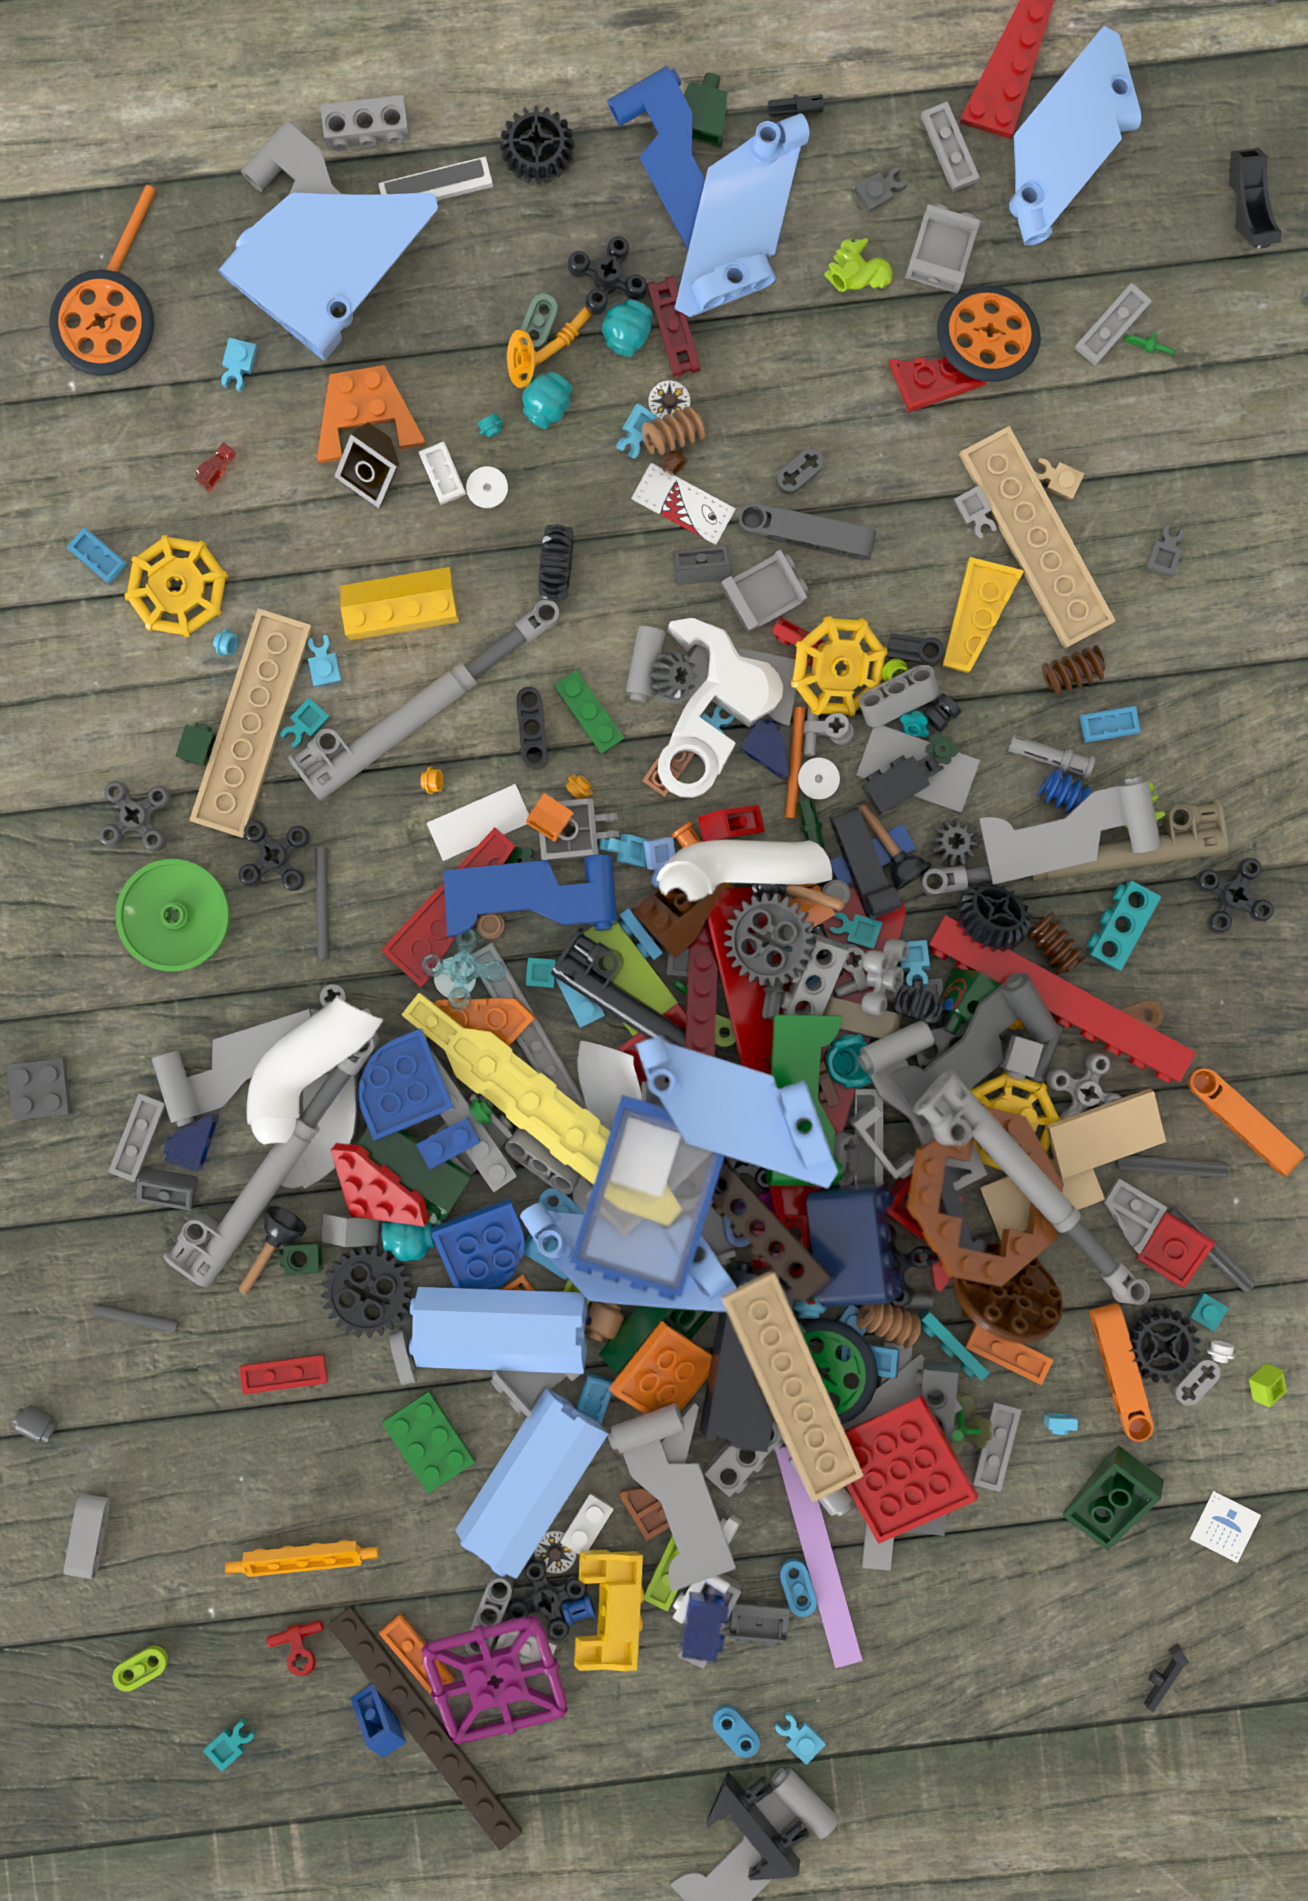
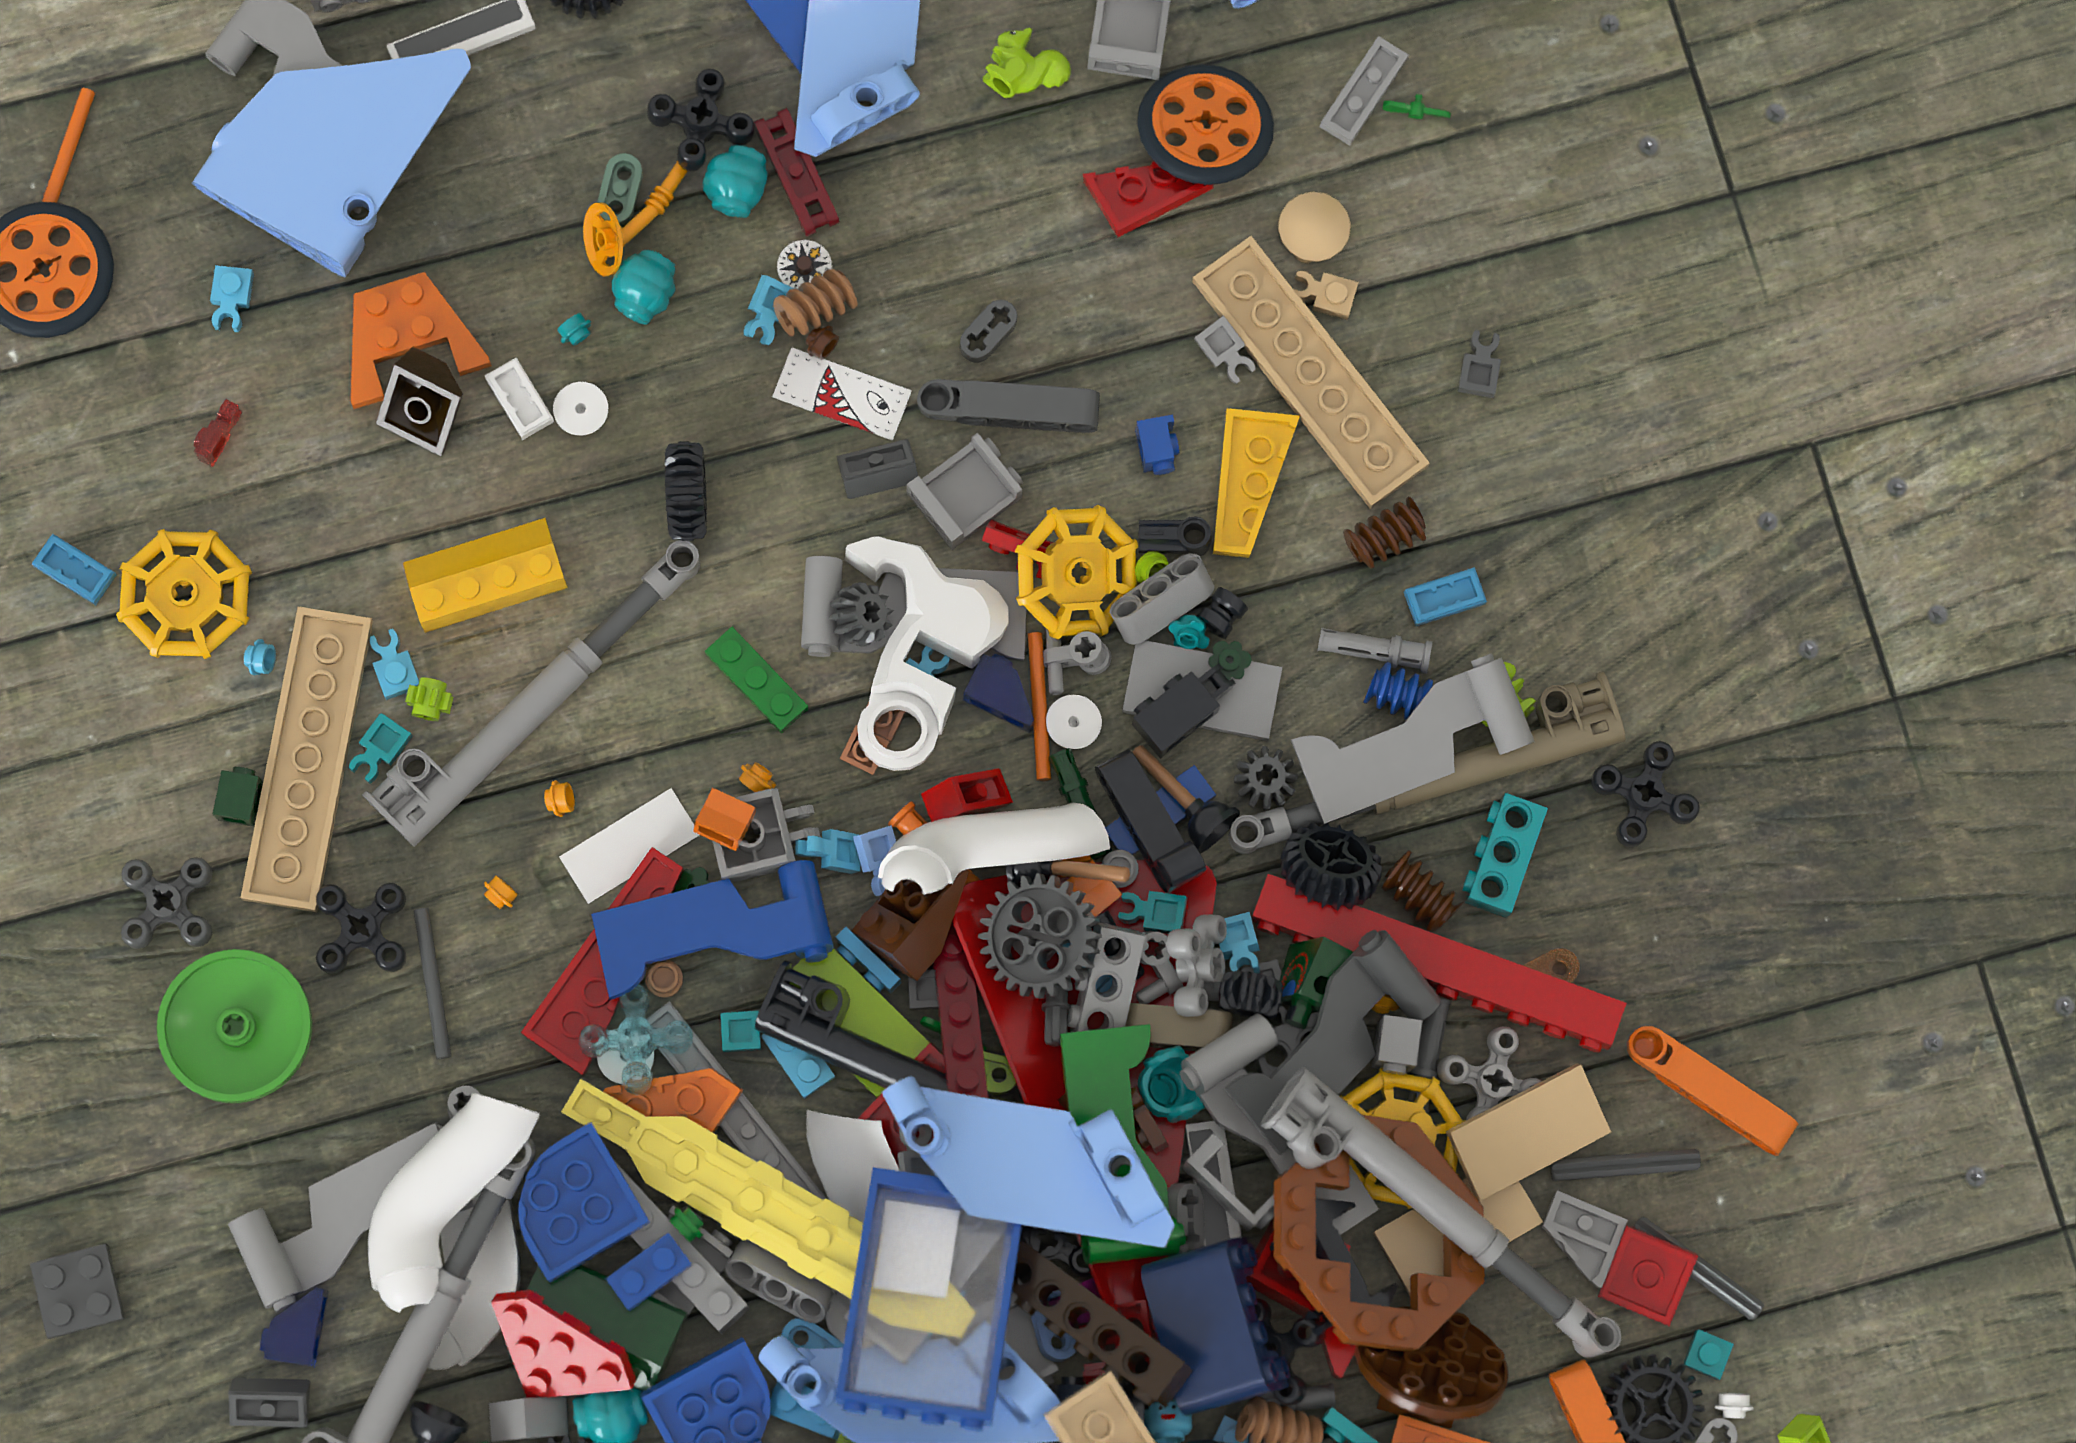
camera: 15 degrees left, 10 degrees down
light grey plate [108,1093,166,1182] -> none
black beam [516,686,548,770] -> none
none -> lime gear [405,677,454,721]
none -> light orange plate [484,875,518,909]
none -> blue brick [1135,414,1179,475]
none -> tan dish [1278,192,1351,263]

